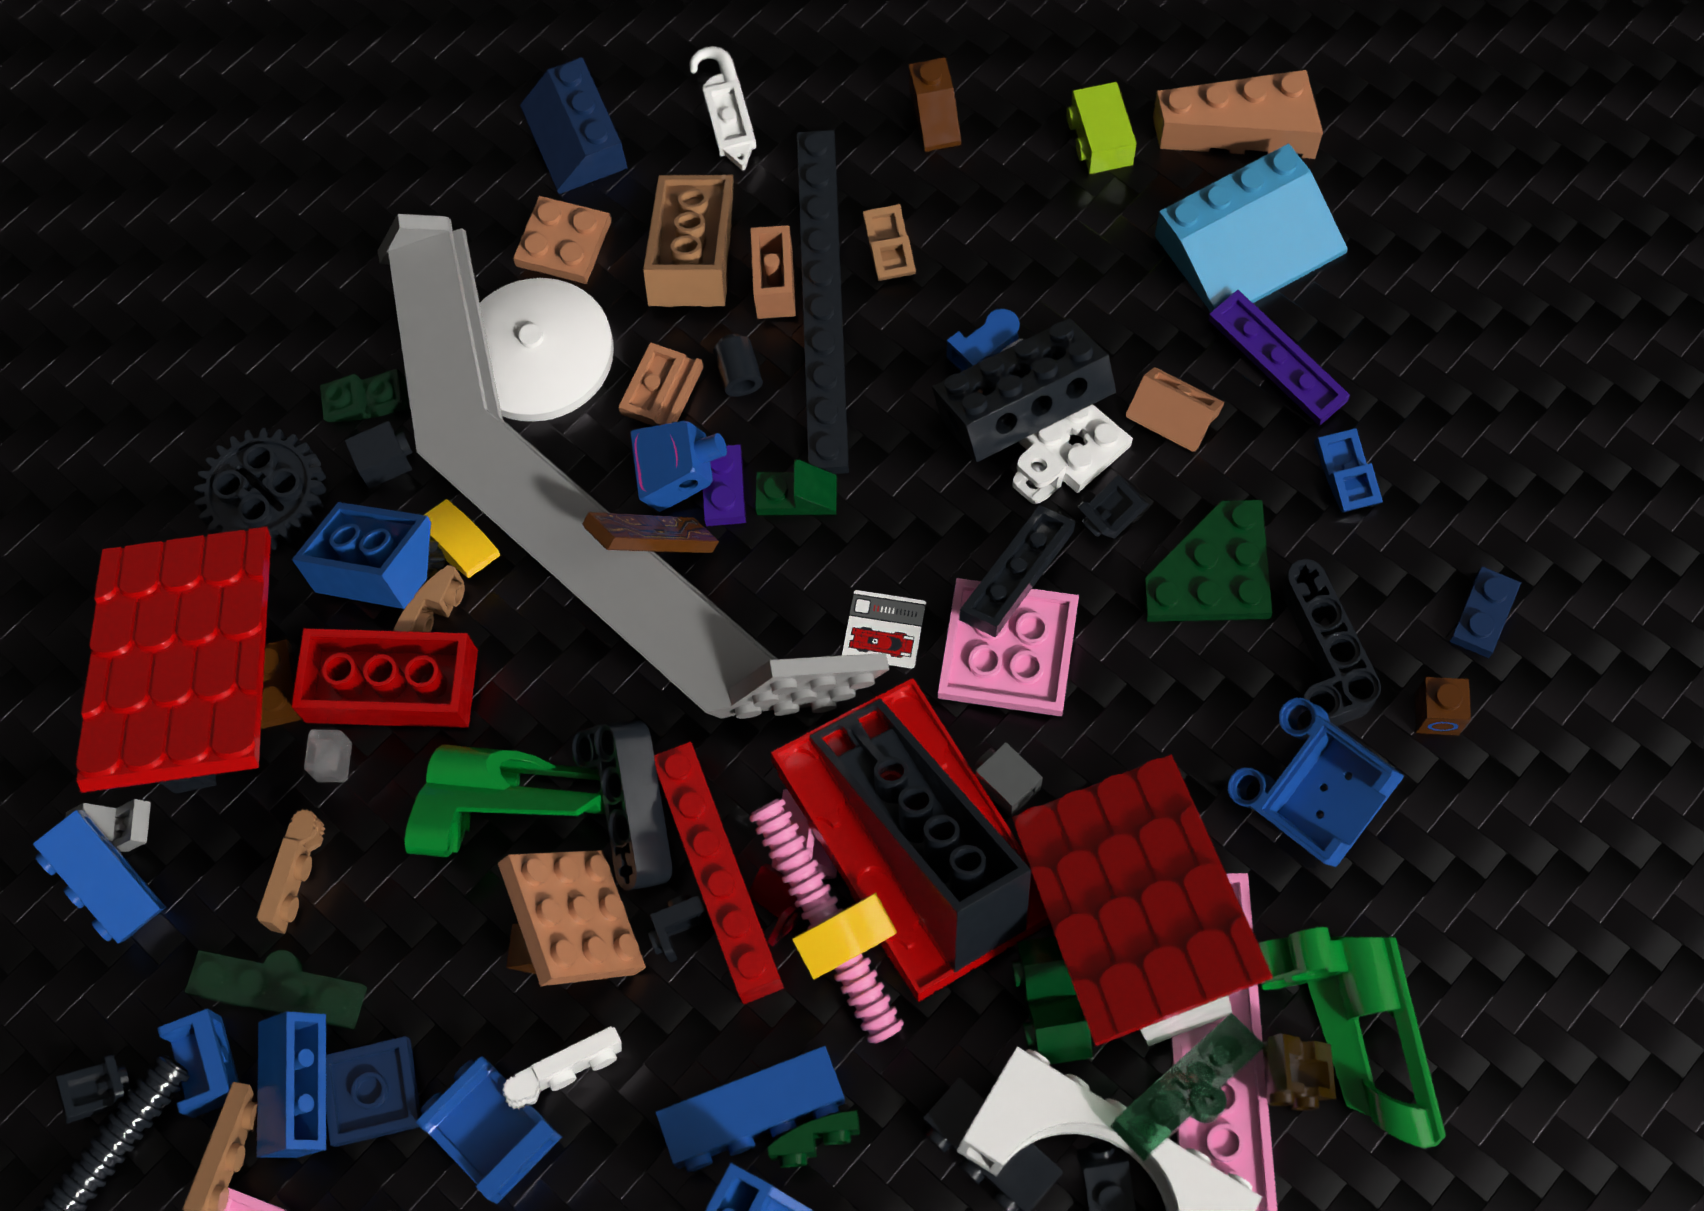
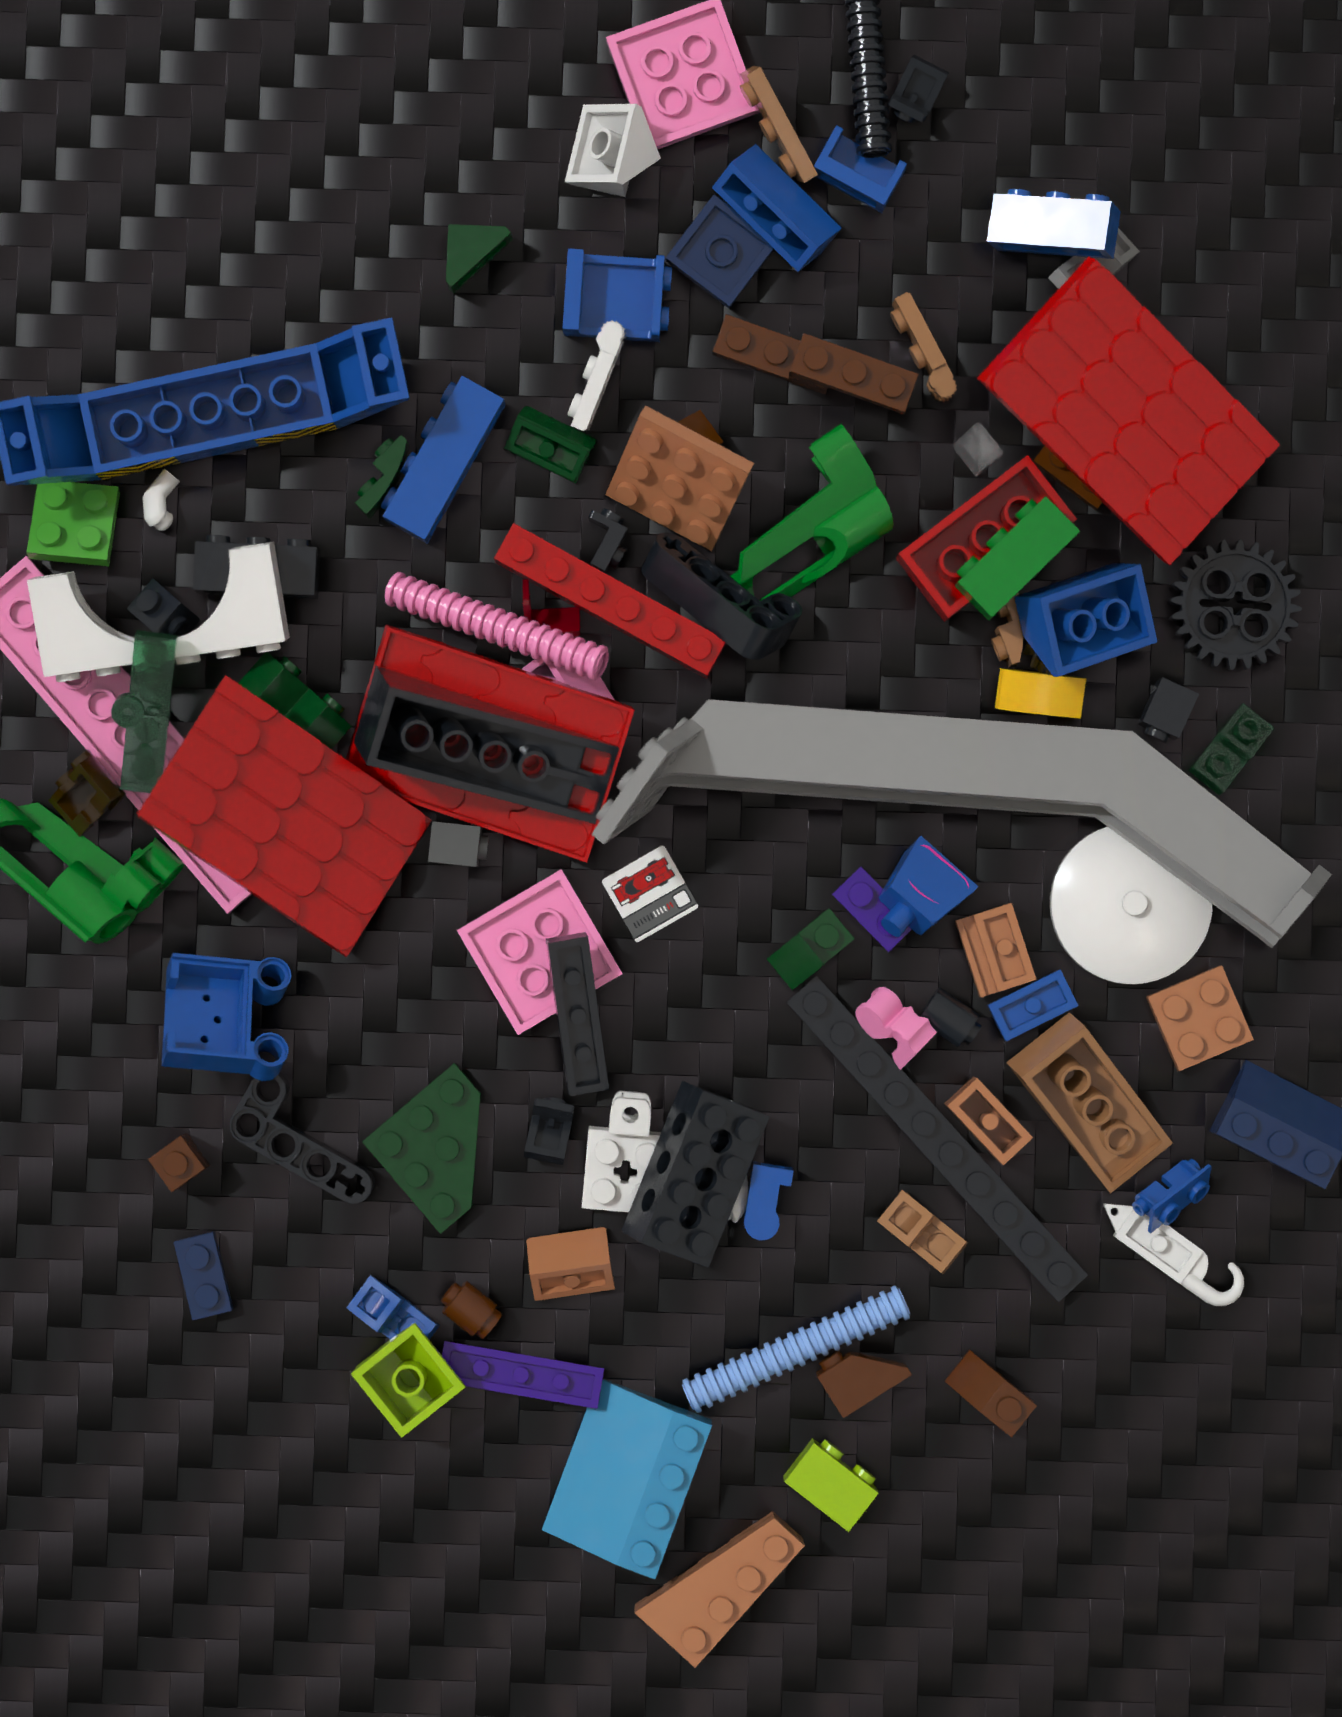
camera: 135 degrees right, 20 degrees up
clear green hinge [185,950,367,1030] -> none
reddish brown tile [582,512,719,553] -> none
yellow slope [792,893,897,979] -> none
none -> lime slope [351,1323,466,1438]
none -> reddish brown brick [440,1280,502,1339]
none -> dark green slope [504,406,597,483]
none -> light blue piece [682,1285,911,1413]
none -> reddish brown bracket [712,314,918,414]
none -> reddish brown slope [816,1350,912,1418]
none -> bright pink leg [855,987,937,1070]
none -> green brick [955,496,1080,621]
none -> blue plate [987,969,1079,1041]
none -> blue hinge [1132,1159,1212,1233]

